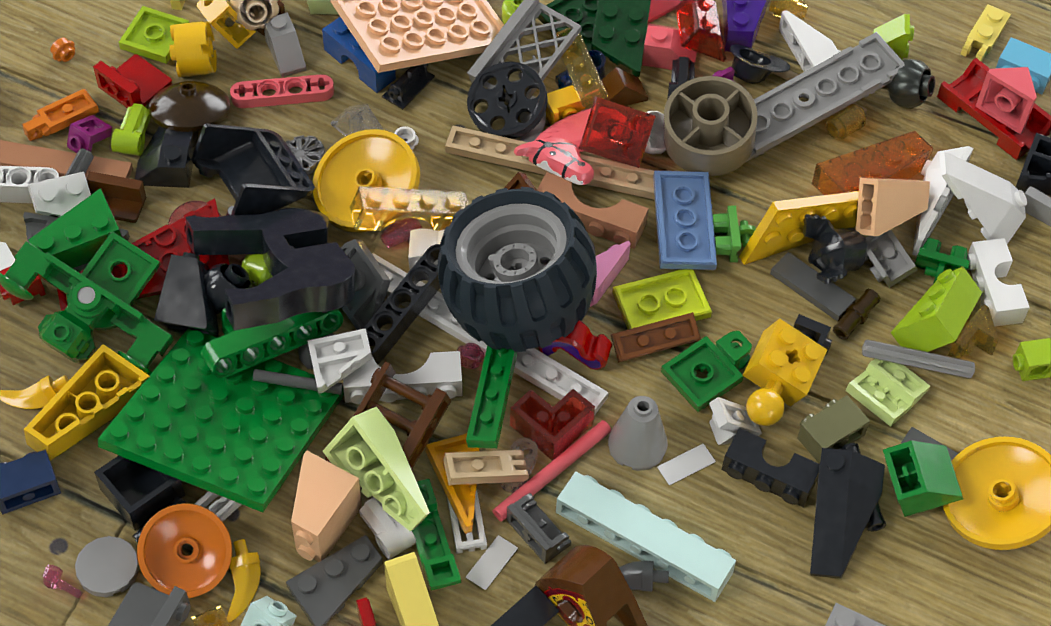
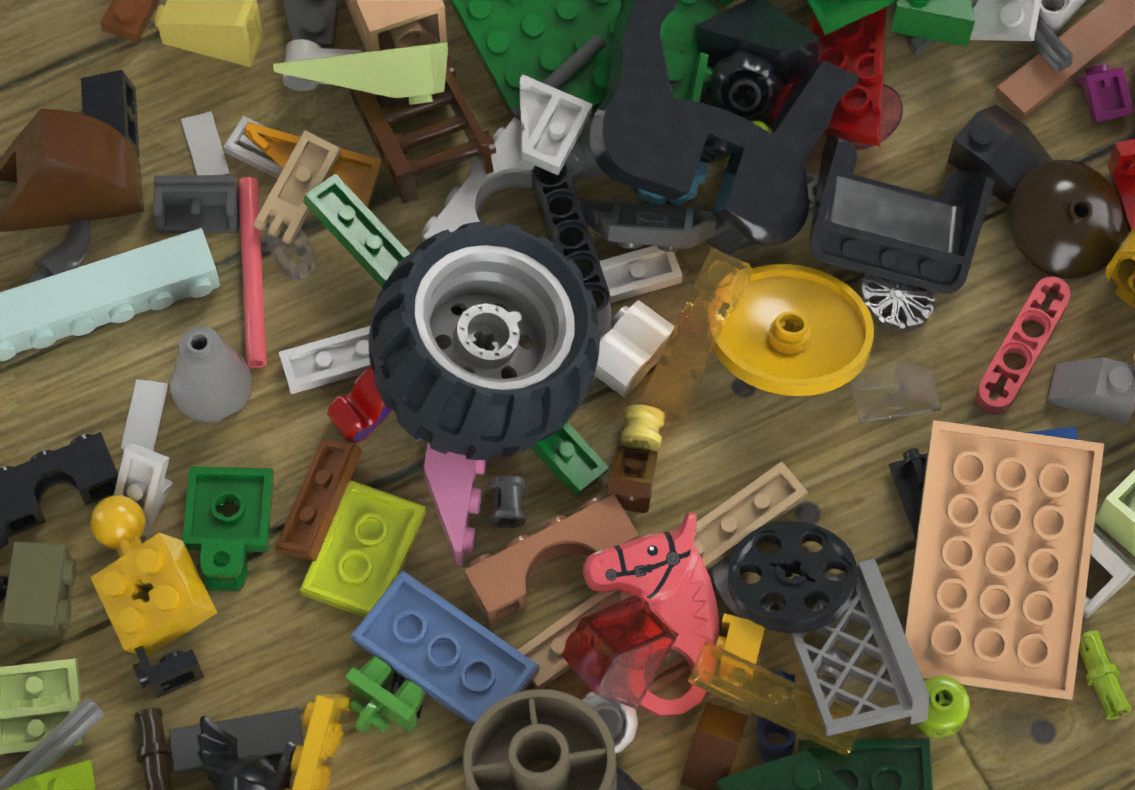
camera: 130 degrees right, 10 degrees up
reddish brown panel [86,171,147,223] -> none
lime piece [111,103,151,156] -> none
white plate [394,127,419,150] -> none
green slope [412,479,461,591] -> none
clear red brick [510,389,595,461] -> none

